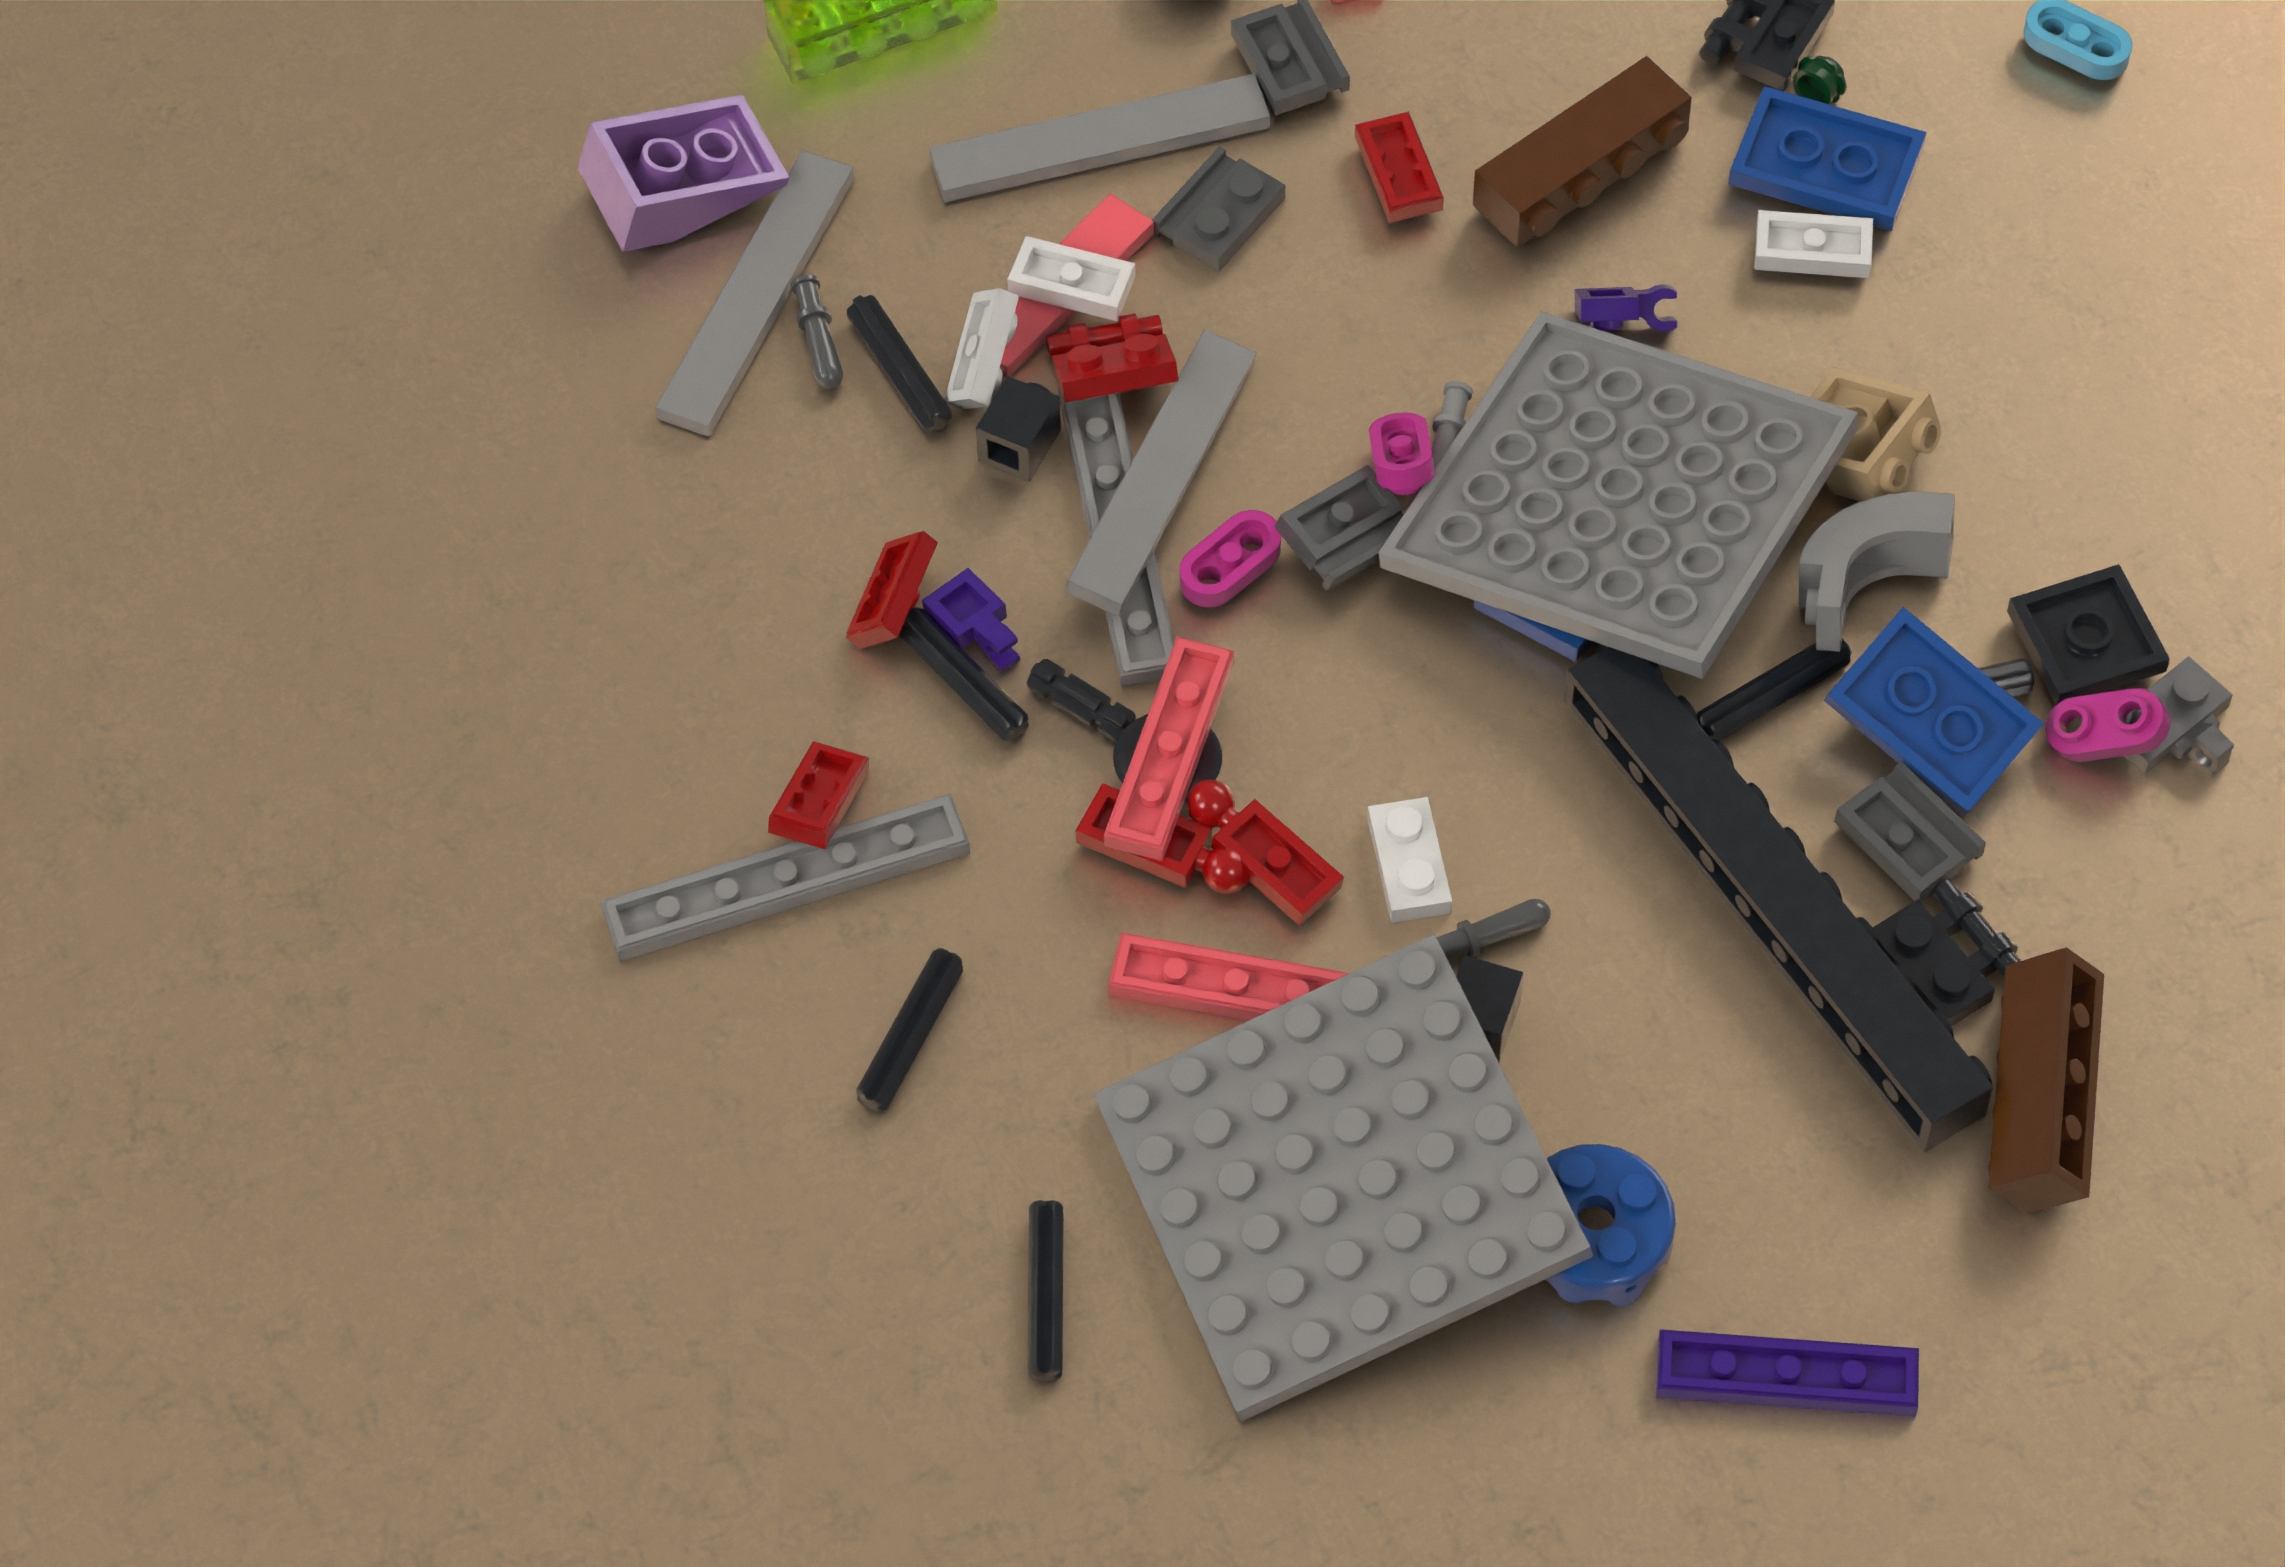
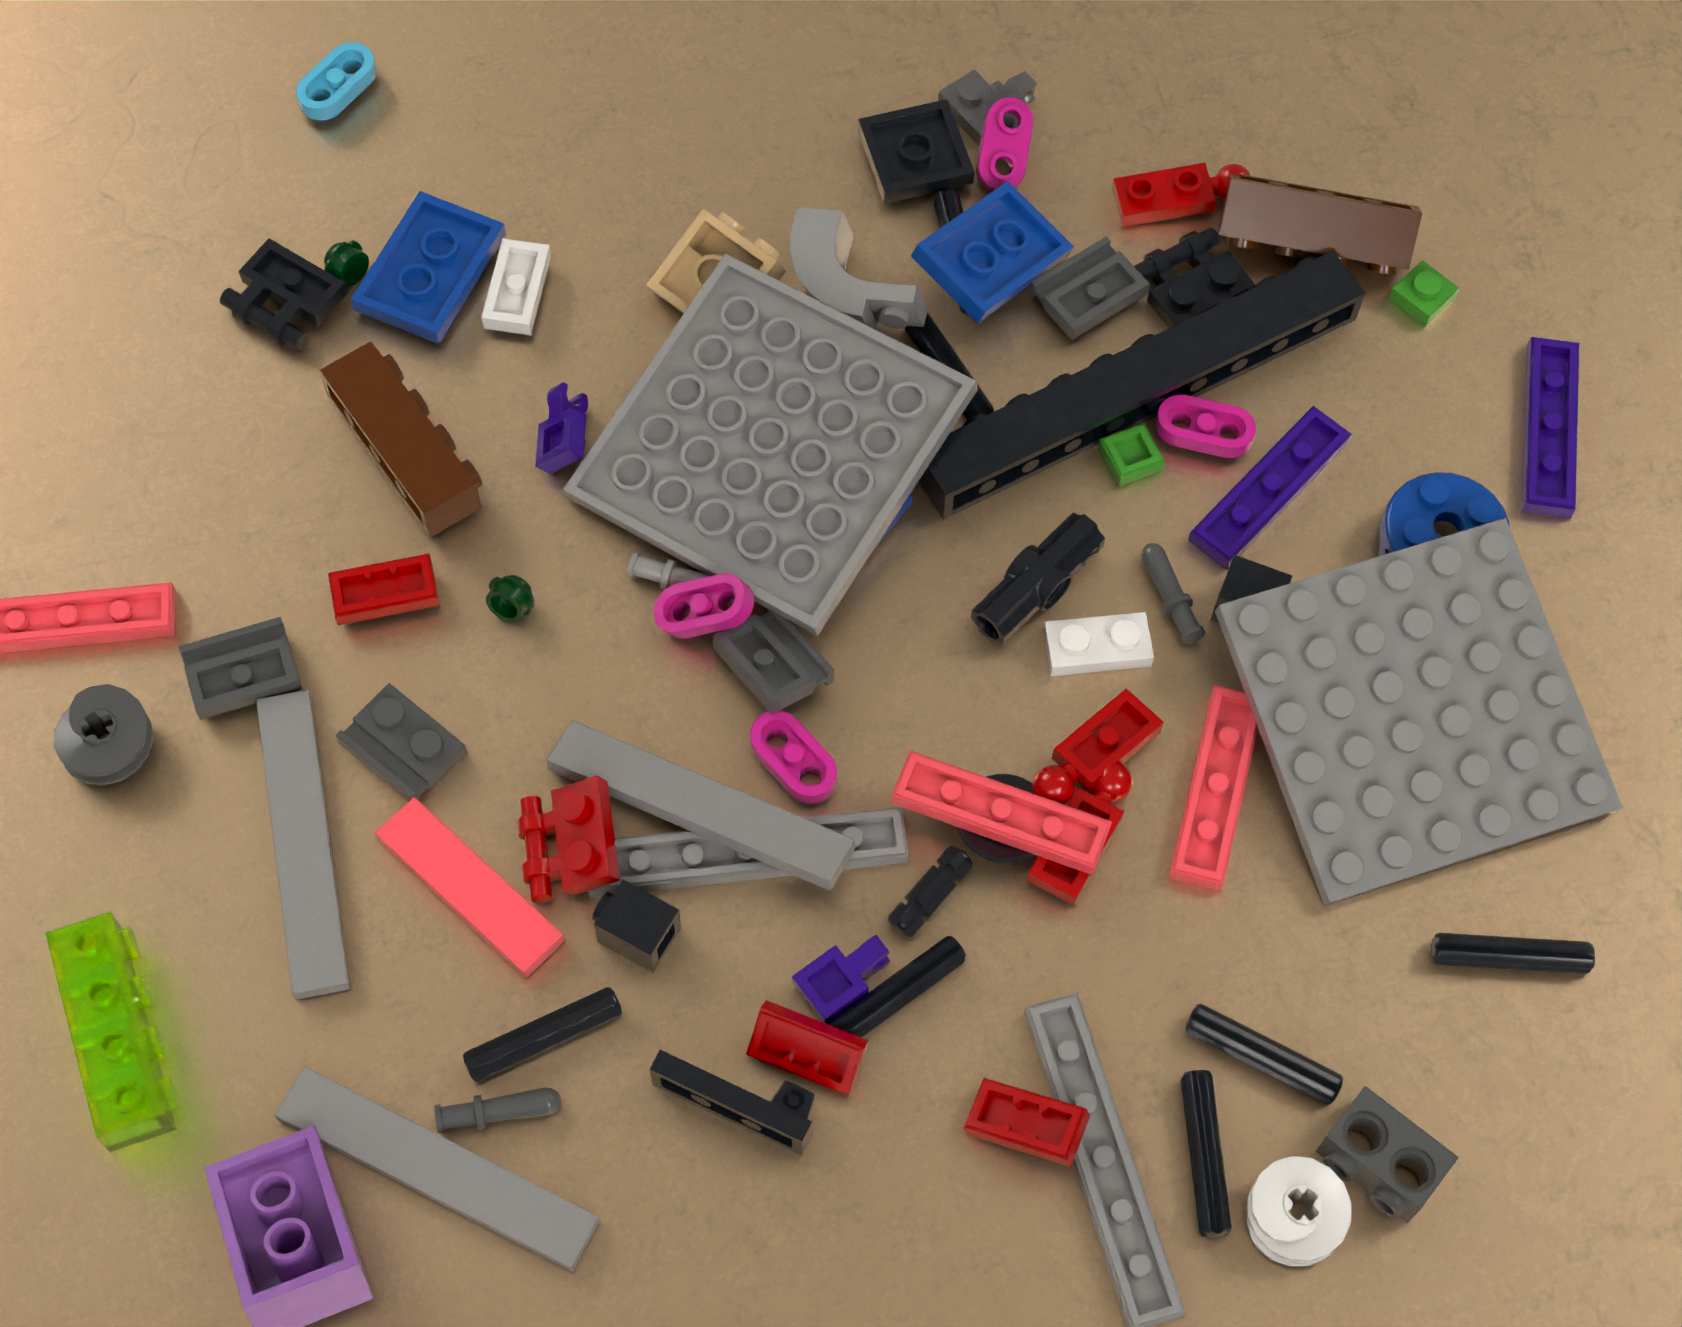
camera: 90 degrees left, 5 degrees up
white plate [944,288,1019,410] -> none
white plate [1007,236,1135,321] -> none
none -> dark green plate [486,575,535,622]
none -> black hinge [650,1050,815,1156]
none -> black piece [971,512,1105,645]
none -> bright green tile [1098,423,1165,487]
none -> red plate [1113,162,1251,227]
none -> dark pink plate [1156,395,1256,458]
none -> black axle [1181,1070,1232,1238]
none -> dark purple tile [1188,406,1352,570]
none -> white piece [1247,1156,1351,1267]
none -> dark grey brick [1316,1086,1459,1223]
none -> bright green plate [1388,260,1460,327]

